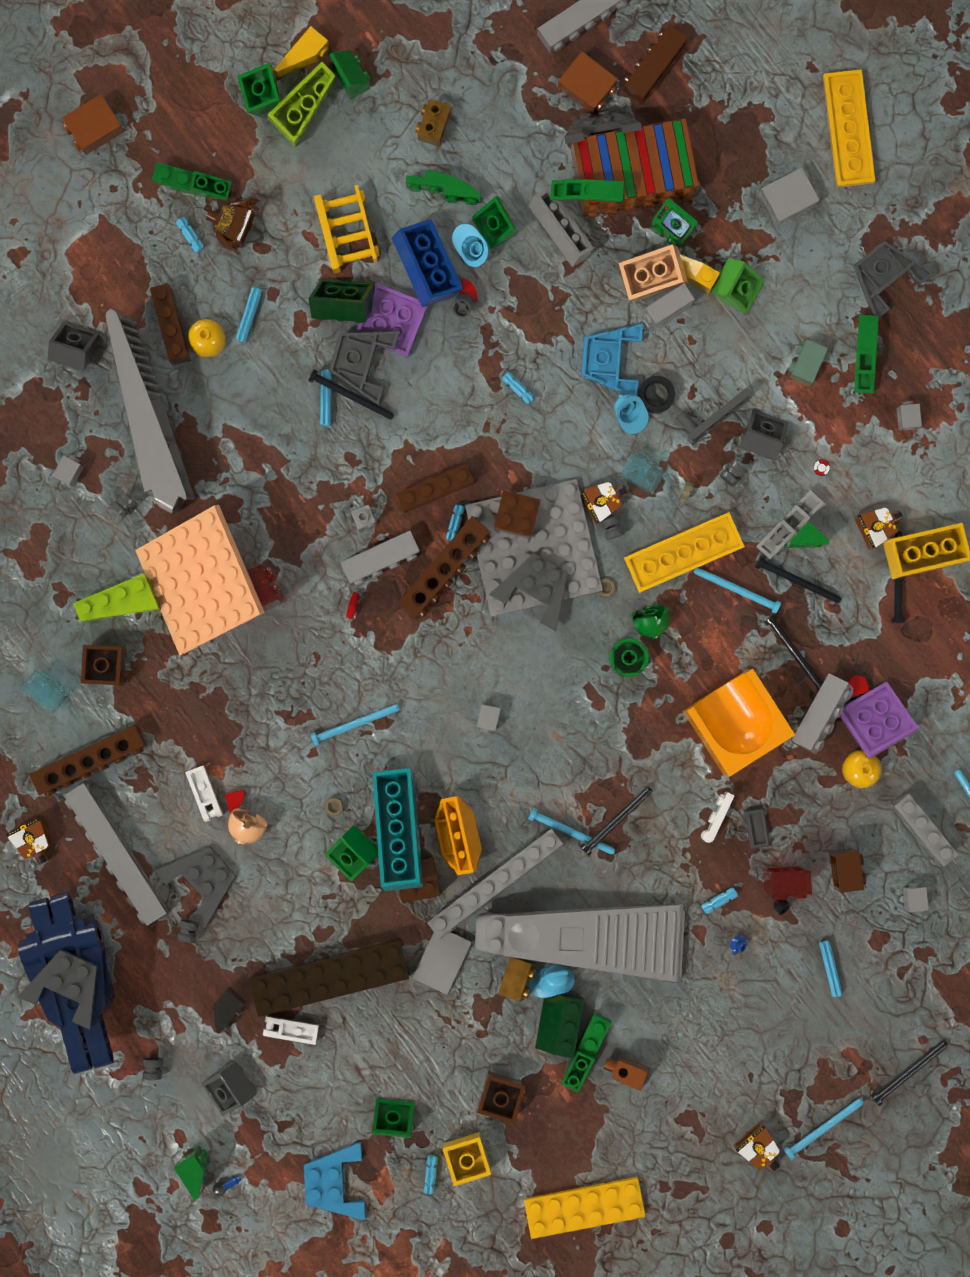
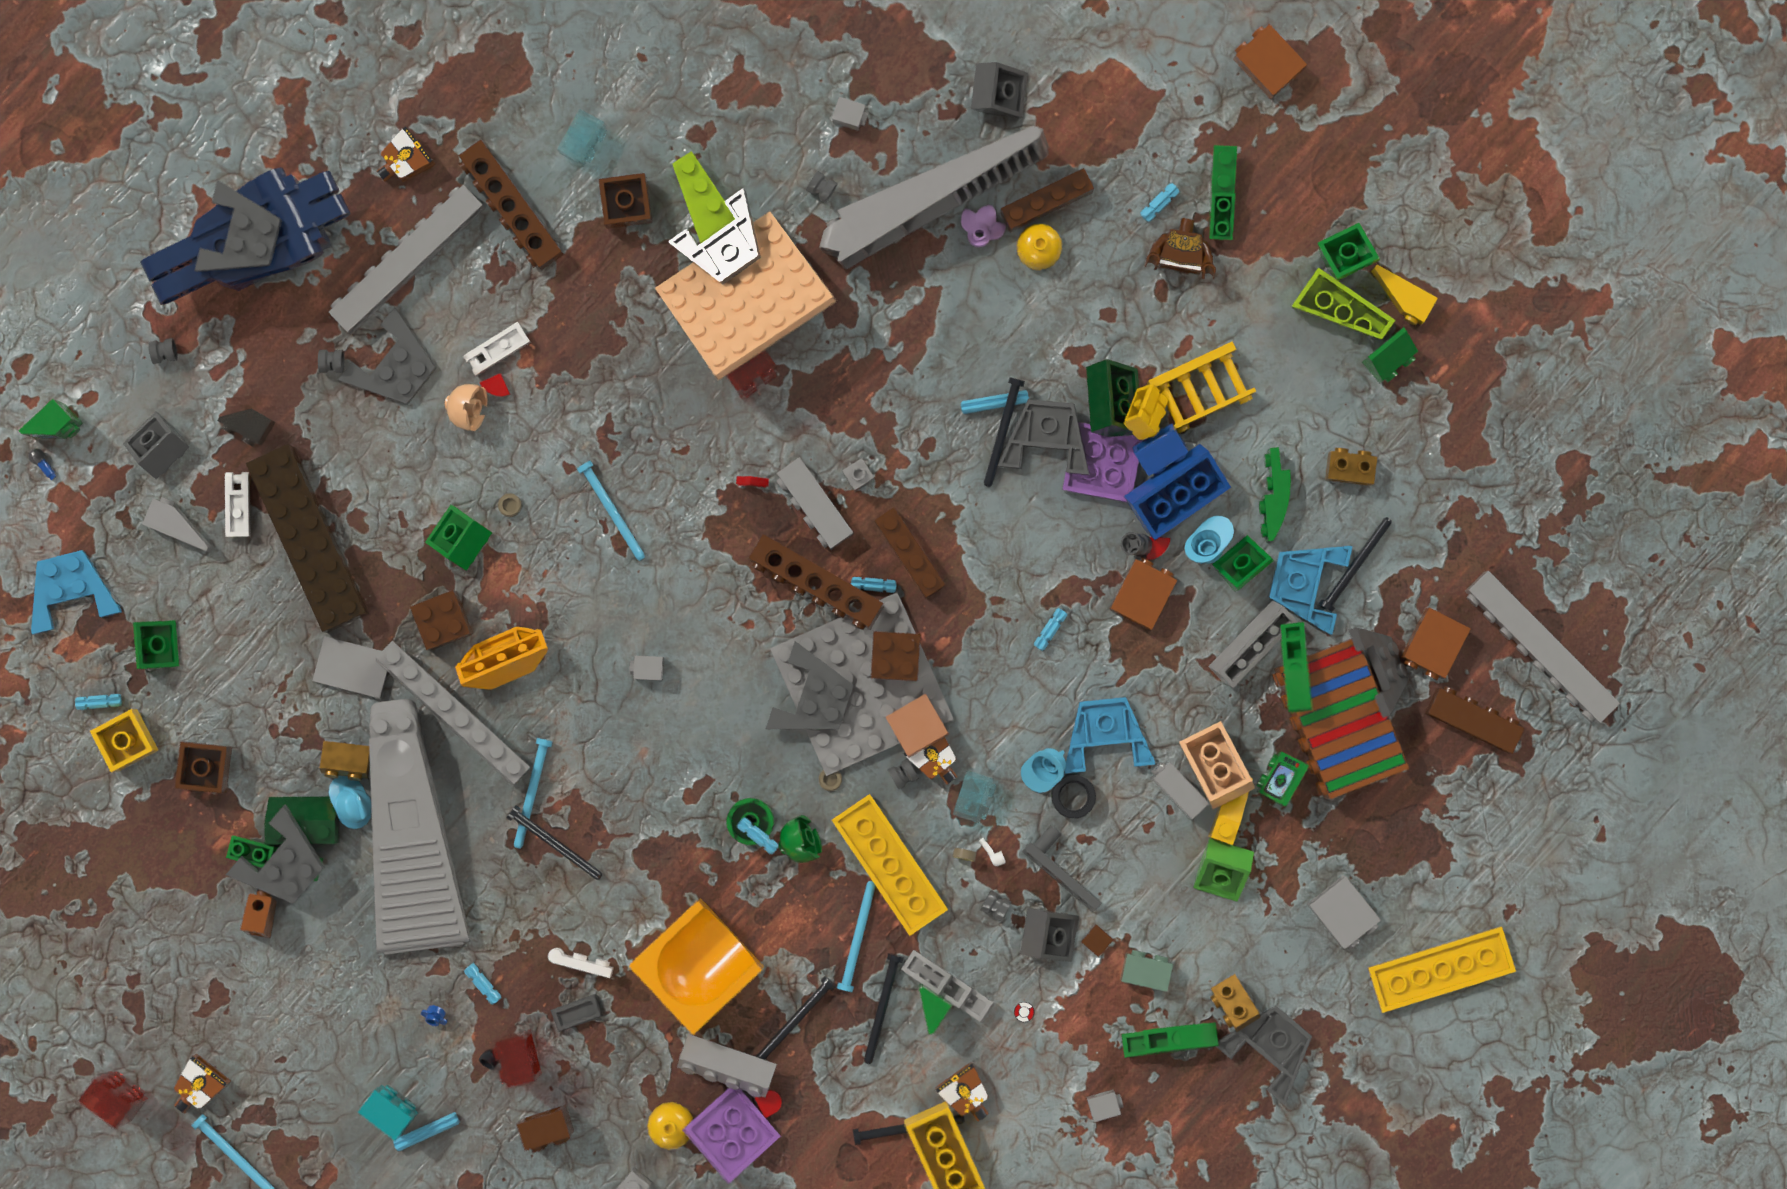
camera: 75 degrees right, 0 degrees up
medium azure axle [236,287,262,343] -> none
teal brick [372,768,423,891] -> none
yellow plate [524,1177,645,1239] -> none
none -> clear red brick [77,1071,148,1129]
none -> light grey slope [142,497,213,552]
none -> dark grey wing [226,804,325,904]
none -> teal brick [358,1085,418,1141]
none -> wing [668,188,761,284]
none -> medium azure axle [737,818,779,854]
none -> nougat tile [886,694,949,758]
none -> lavender plate [961,205,1006,247]
none -> white hand [979,838,1005,866]
none -> reddish brown tile [1081,924,1114,957]
none -> dark orange brick [1109,557,1177,630]
none -> yellow brick [1124,384,1168,440]
none -> blue brick [1132,423,1189,476]
none -> pearl gold brick [1210,974,1261,1032]
none -> dark azure wing [1268,546,1353,635]
none -> black bar [1319,517,1392,613]

